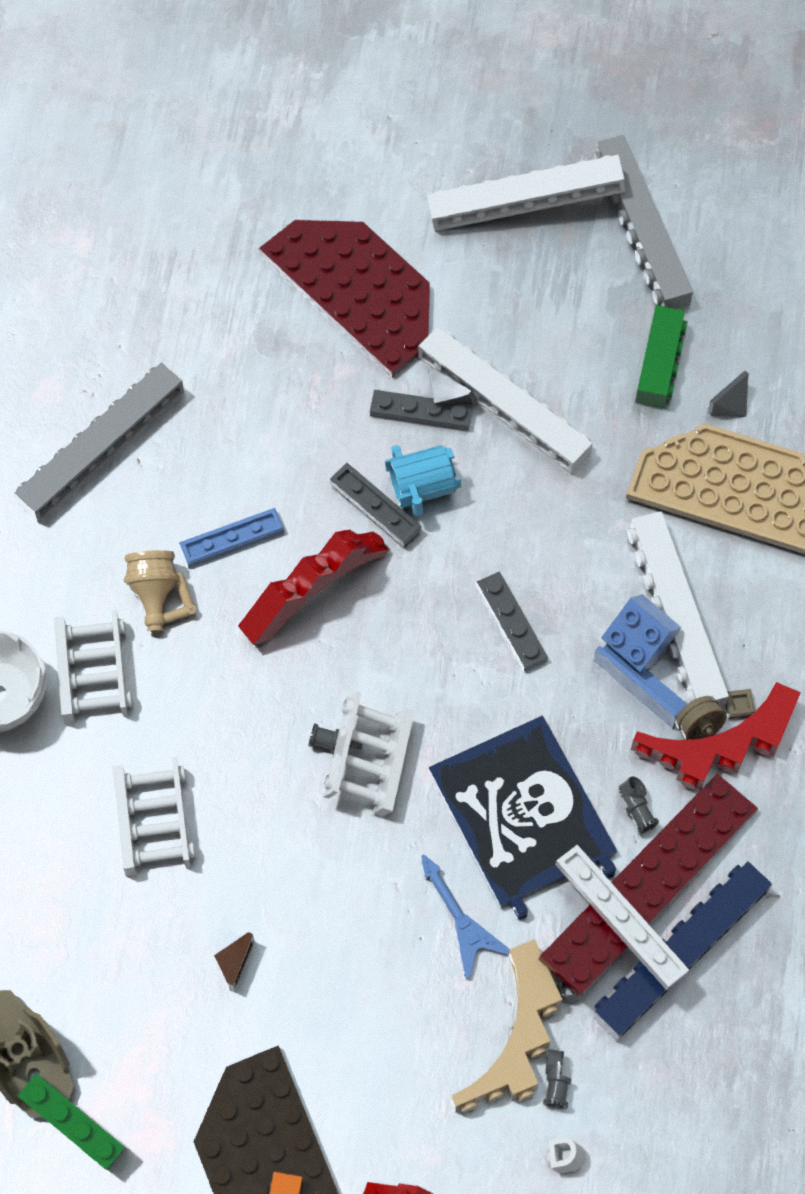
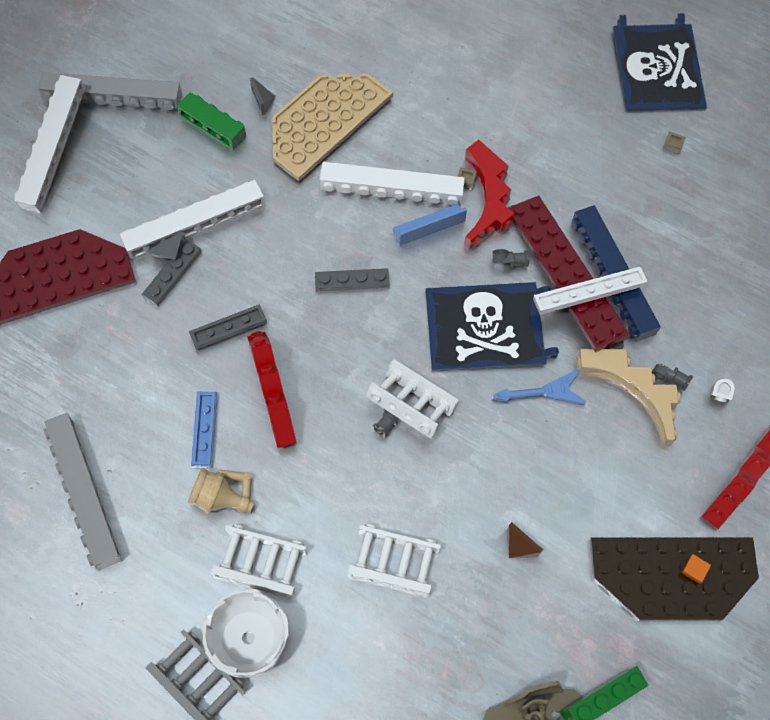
camera: 70 degrees left, 0 degrees up
medium azure container [385,445,461,516] -> none
medium blue brick [601,594,682,672] -> none
dark tan wheel [675,696,727,740] -> none

